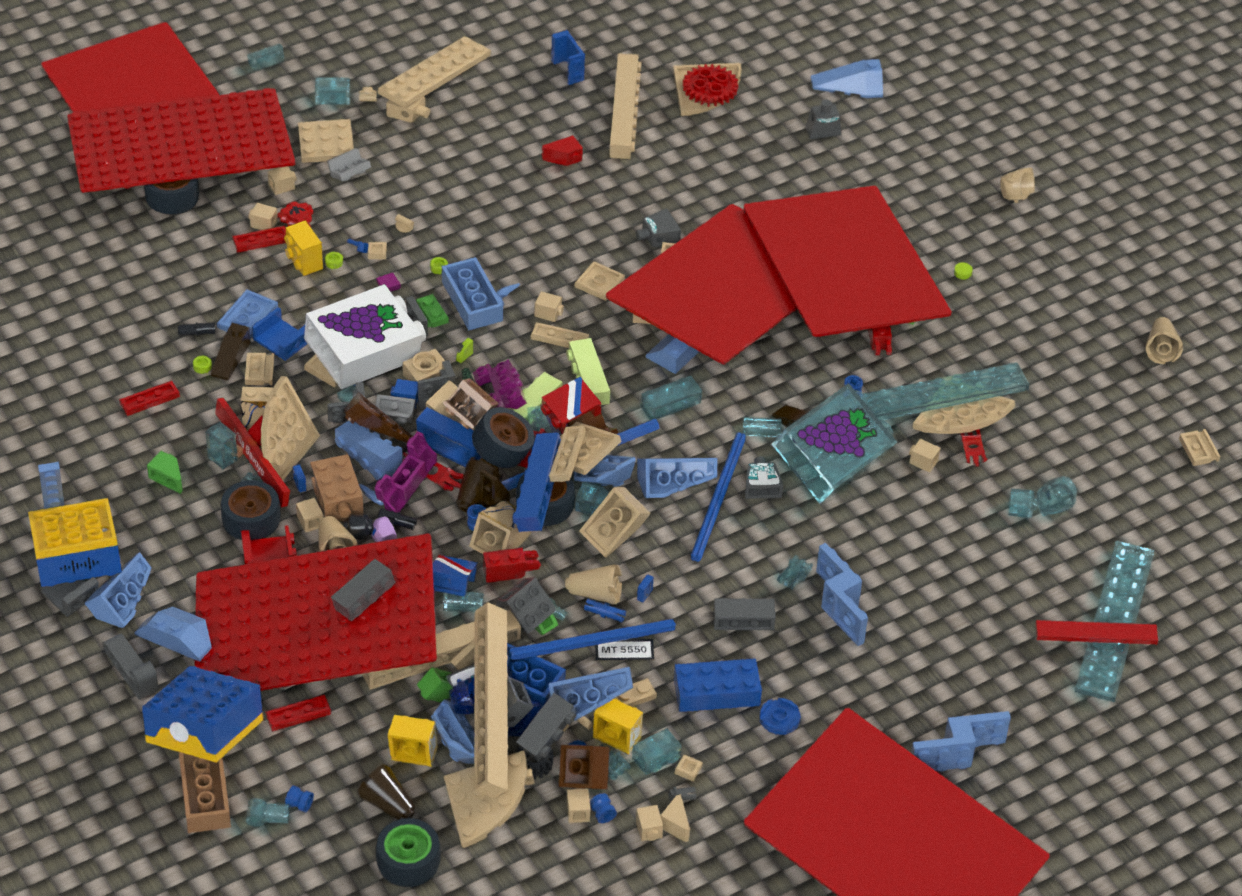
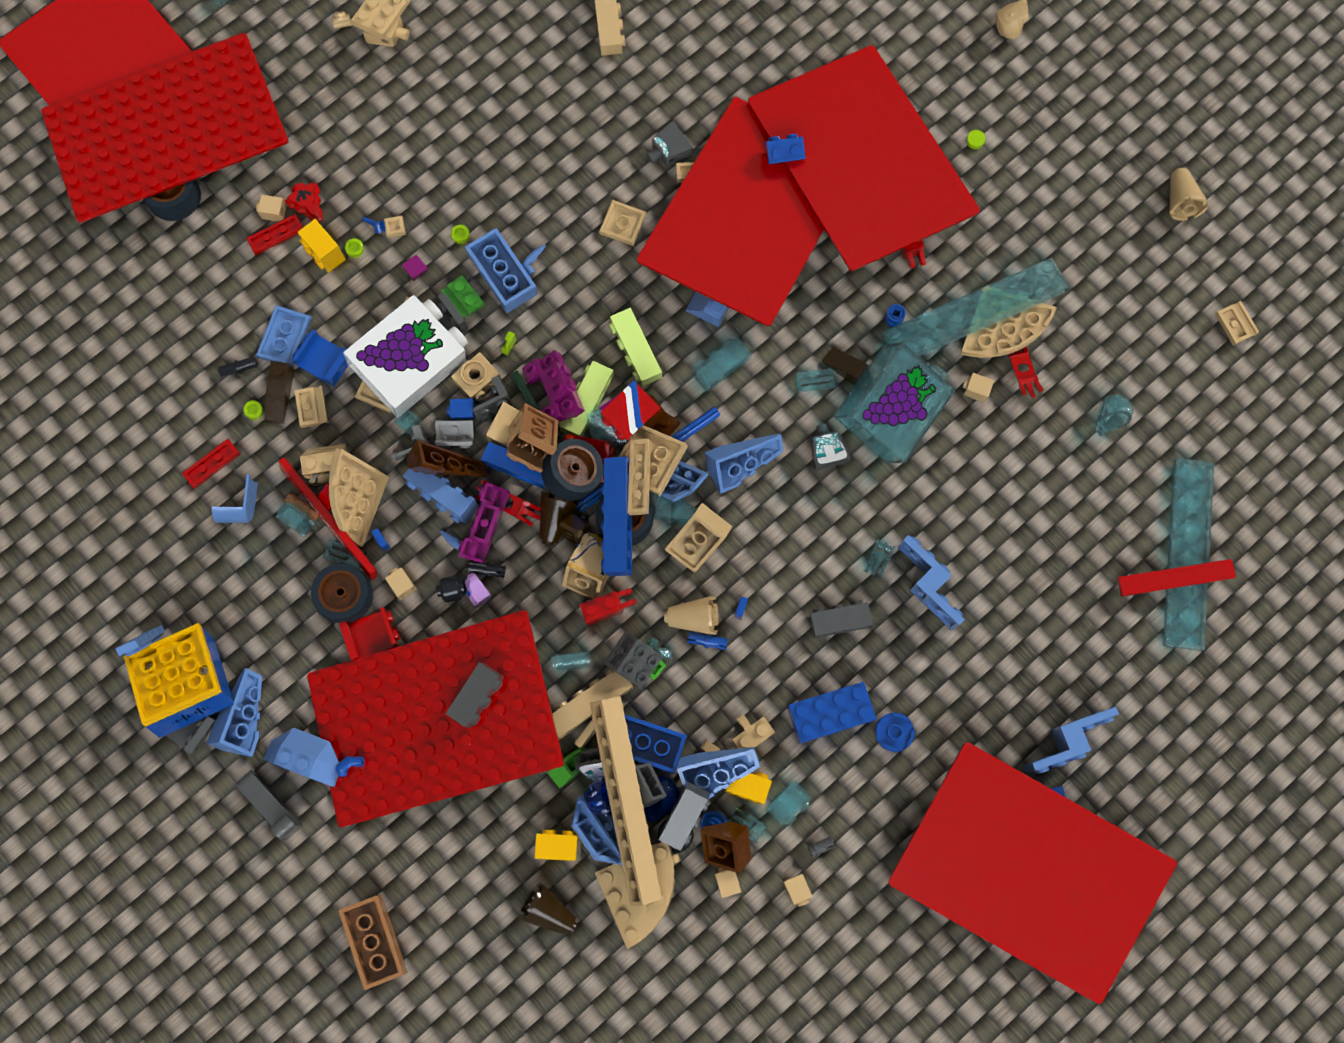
camera: 10 degrees left, 30 degrees up
blue piece [142,666,263,762] -> none
bright green slope [147,451,182,493] -> none
clear light blue piece [246,798,289,827] -> none
red tile [265,695,331,732] -> none
tan brick [268,167,297,195] -> none
blue wheel [285,785,314,813] -> none
tan plate [298,119,354,163] -> none
medium nougat torso [310,454,363,522] -> none
clear light blue brick [315,78,351,105] -> none
tan cone [318,516,358,552] -> none
light grey bracket [327,148,371,181] -> none
black wheel [376,818,441,887] -> none
tan plate [395,214,414,233] -> none
blue panel [433,555,477,596] -> none
blue wheel [467,504,486,531] -> none
blue axle [508,619,676,660] -> none
tan tile [531,322,589,348] -> none
tan brick [535,291,564,322] -> none
red slope [542,135,583,166] -> none
blue wheel [590,793,617,823] -> none
white sticker [595,639,654,660] -> none
tan slope [660,795,690,842] -> none
tan tile [675,755,703,782] -> none
blue axle [691,432,746,562] -> none
clear light blue brick [1008,488,1038,518] -> none
none -> medium blue piece [211,474,258,523]
none -> blue arm [335,756,365,777]
none -> blue bracket [764,134,806,164]

